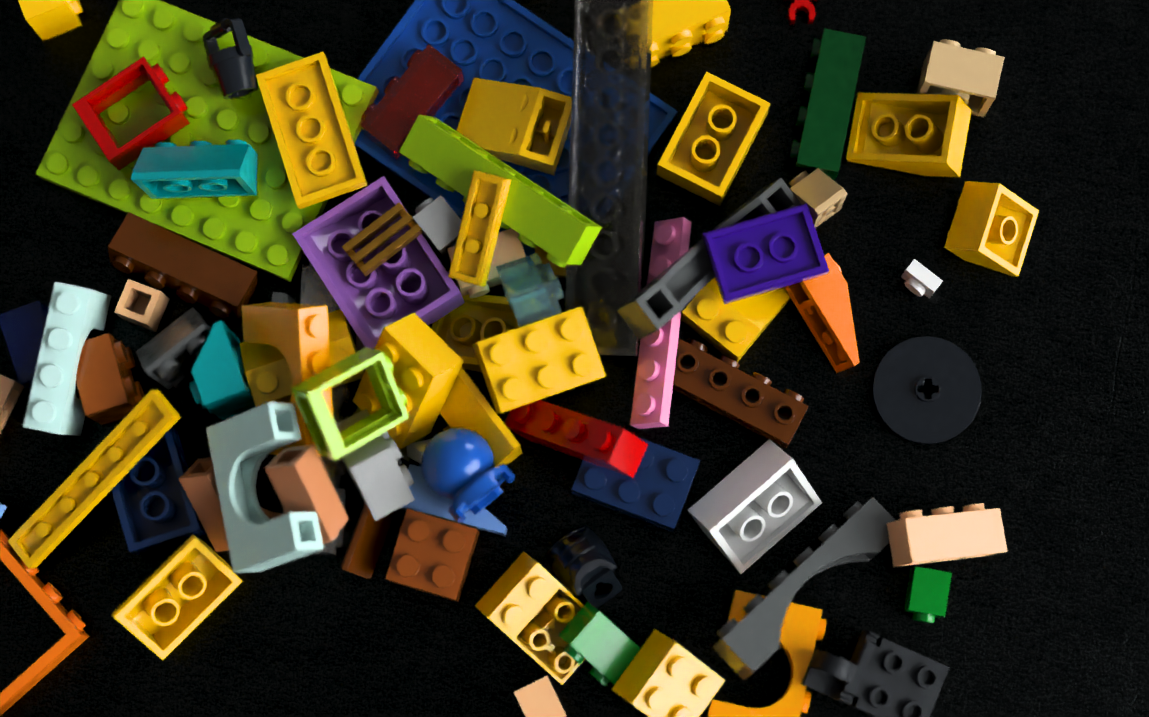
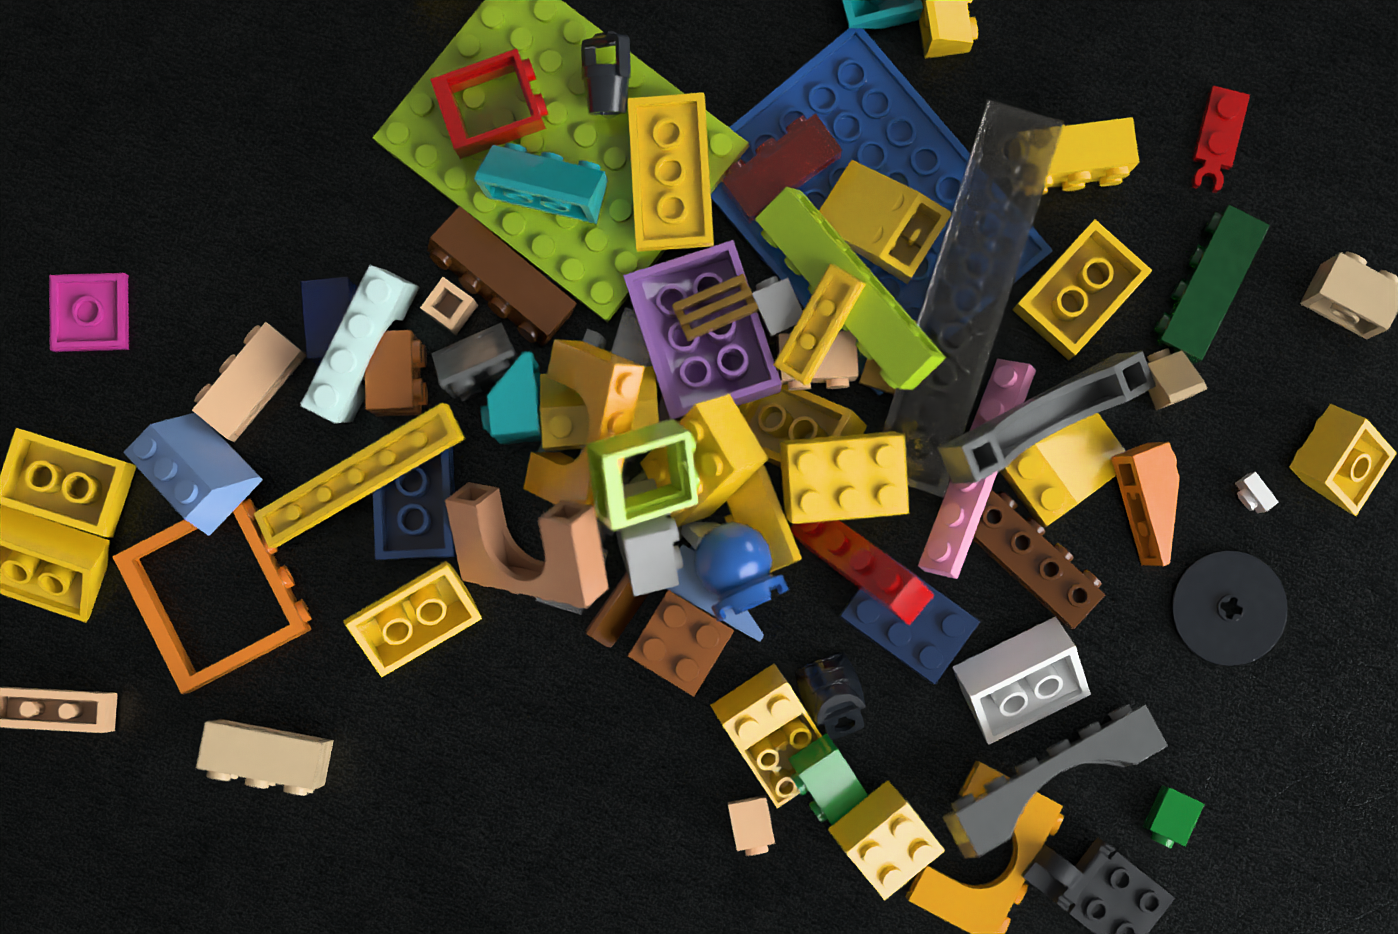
camera: 10 degrees right, 5 degrees up
light aqua arch [206,402,323,573] -> none
clear light blue brick [496,253,564,327] -> none
dark purple tile [702,203,829,304] -> none
yellow slope [846,93,972,177] -> none
light nougat brick [887,503,1007,567] -> none

